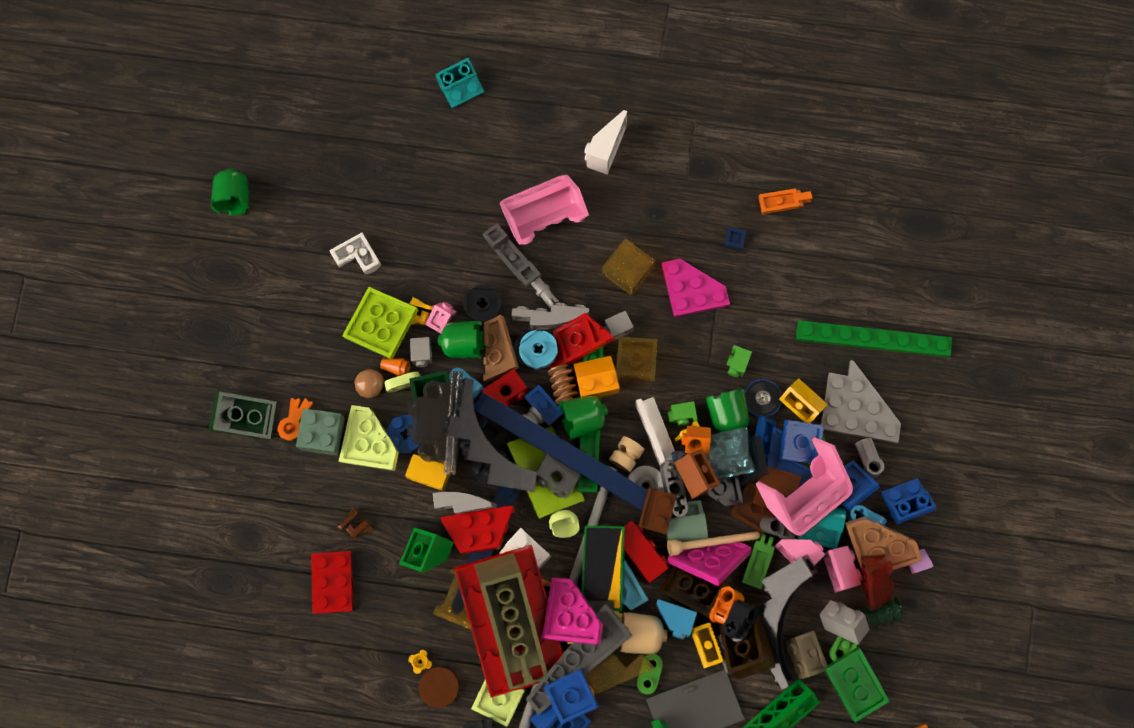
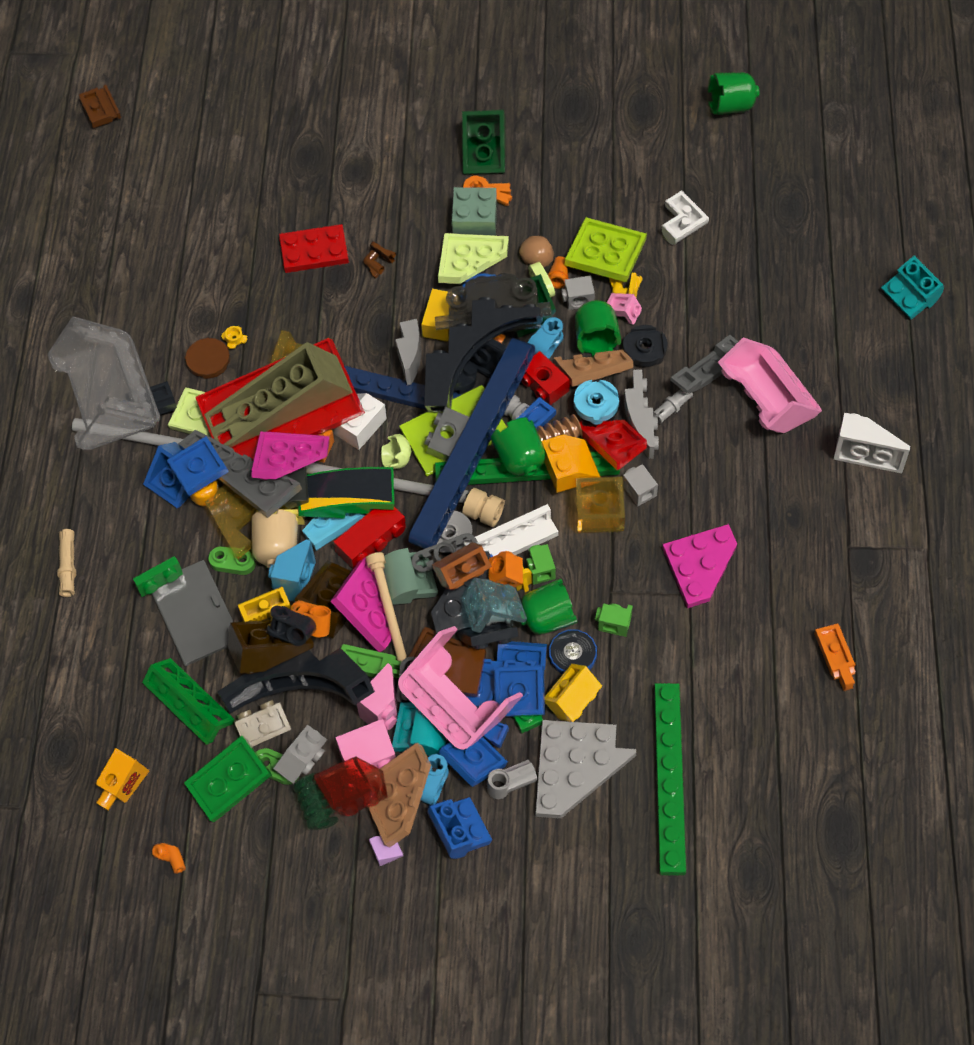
camera: 80 degrees right, 15 degrees down
green slope [399,528,454,573] -> none
red wing [441,506,515,554] -> none
clear yellow brick [602,238,655,296] -> none
reddish brown plate [638,488,677,534] -> none
dark blue plate [724,227,746,250] -> none

